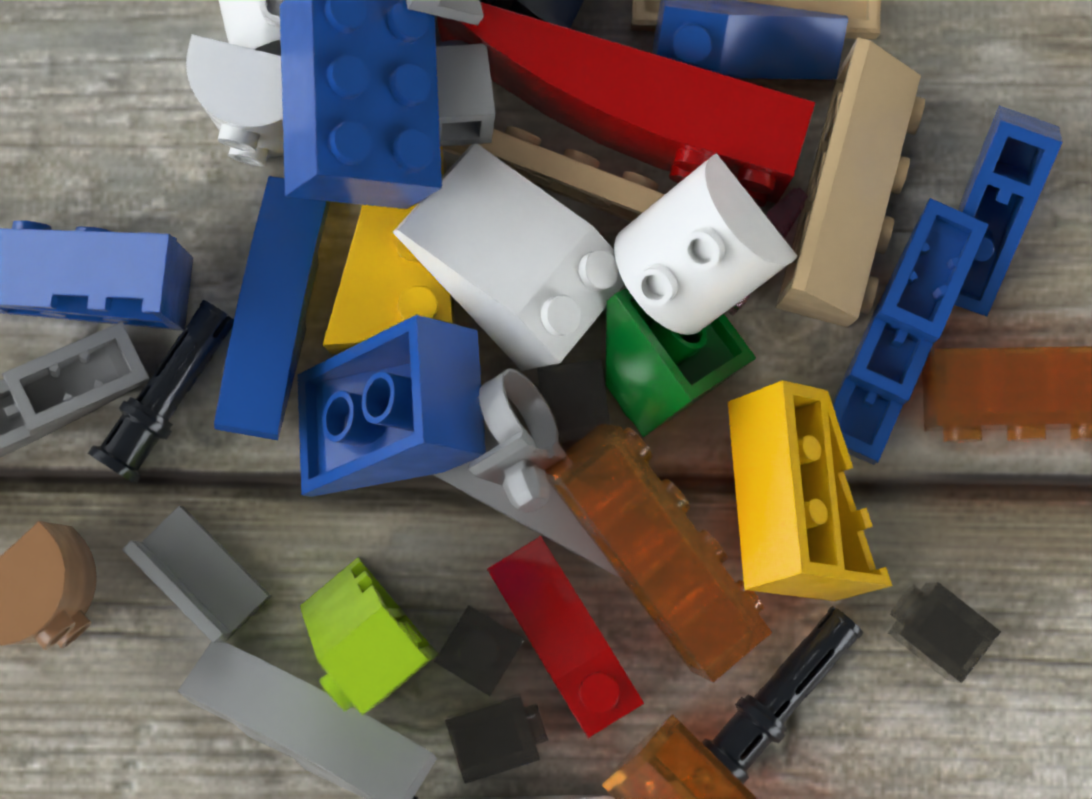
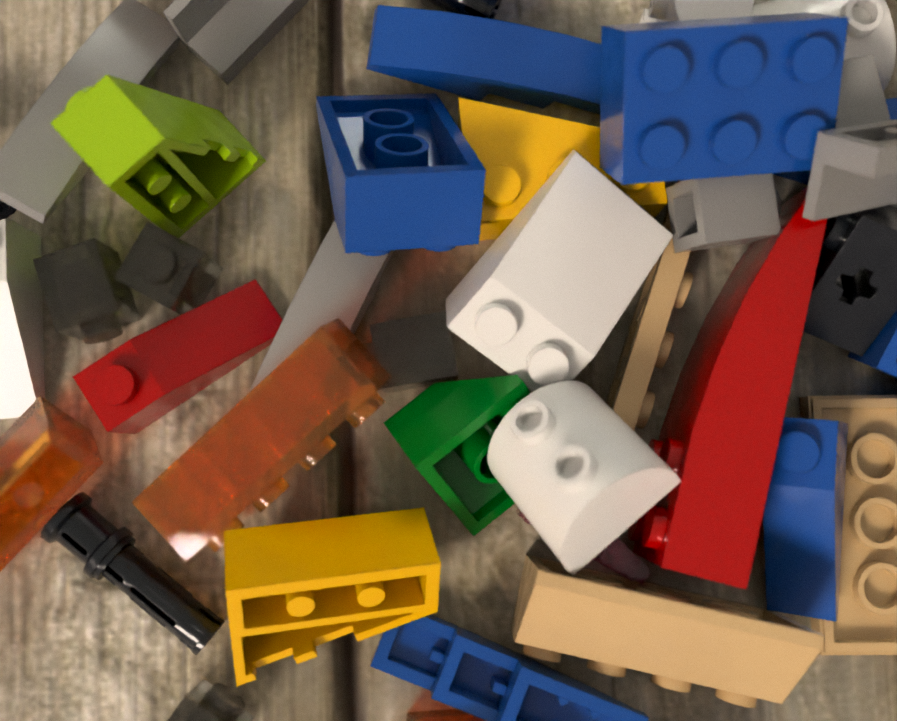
camera: 90 degrees right, 0 degrees up
light grey piece [468,369,567,513] -> none

